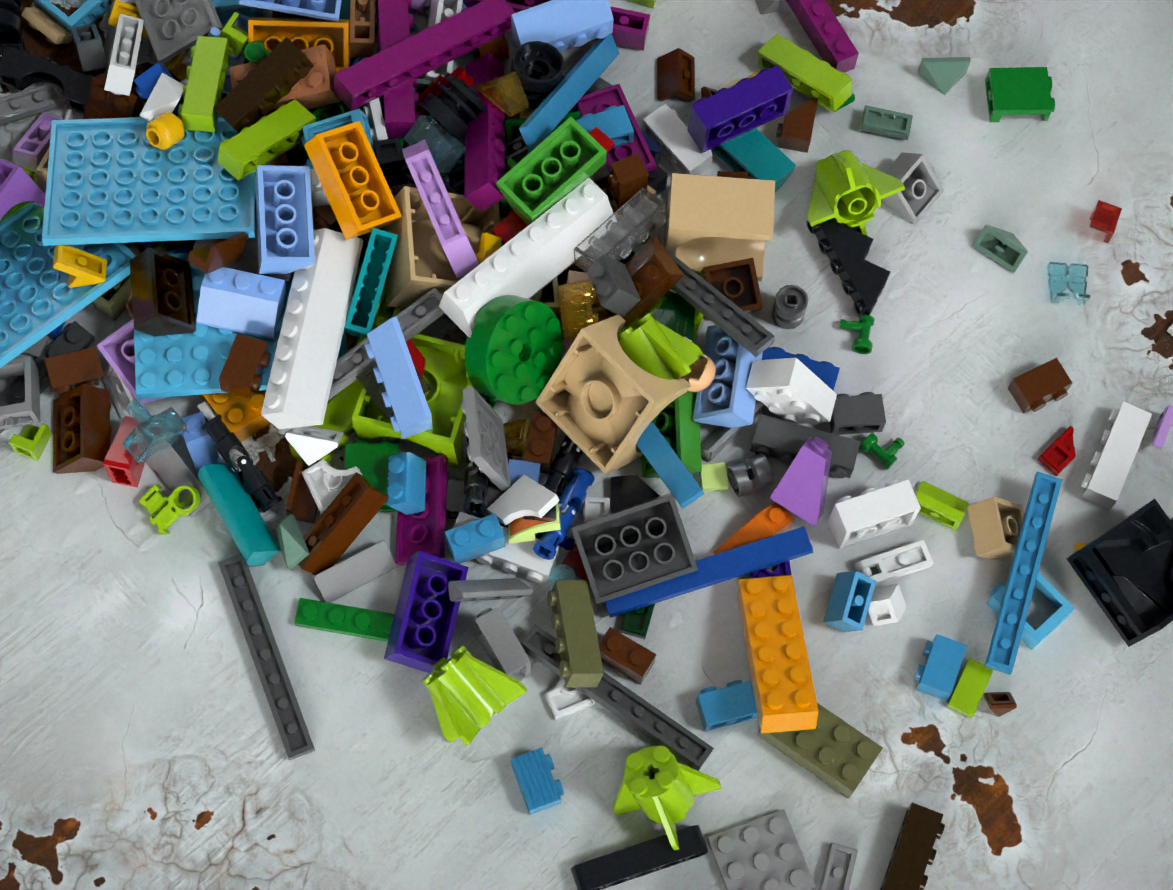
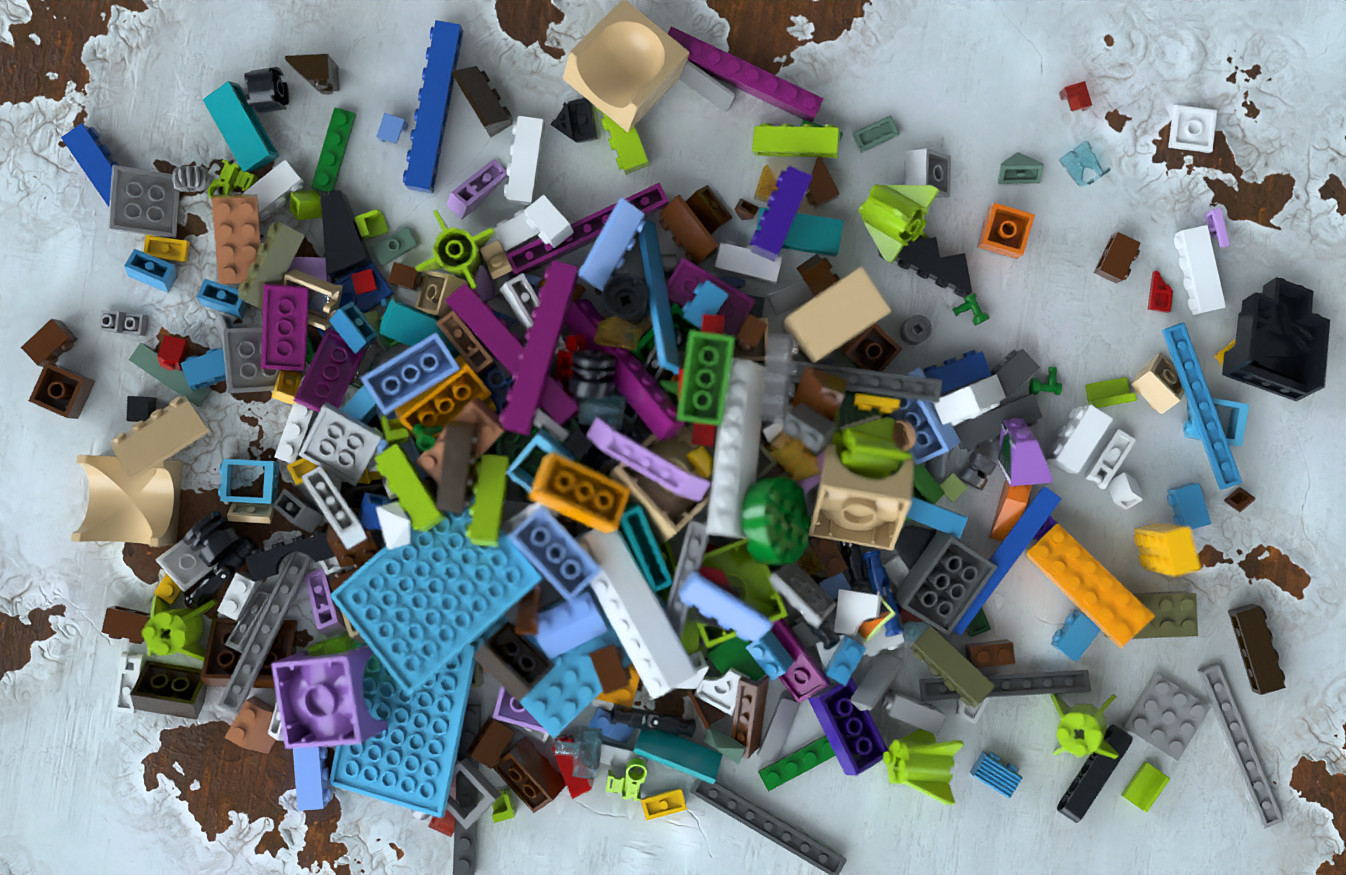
camera: 30 degrees left, 20 degrees up
yellow slope [53,245,107,288] -> none
yellow head [146,112,185,150] -> none
dark azure brick [823,571,876,632] -> none
sand green slope [918,57,971,95] -> none
lime tile [947,657,993,718] -> none
green panel [985,67,1055,122] -> none
none -> yellow plate [641,787,687,821]
none -> reddish brown slope [658,194,718,266]
none -> yellow plate [853,394,900,414]
none -> orange brick [977,203,1035,259]
none -> yellow brick [1133,523,1201,576]

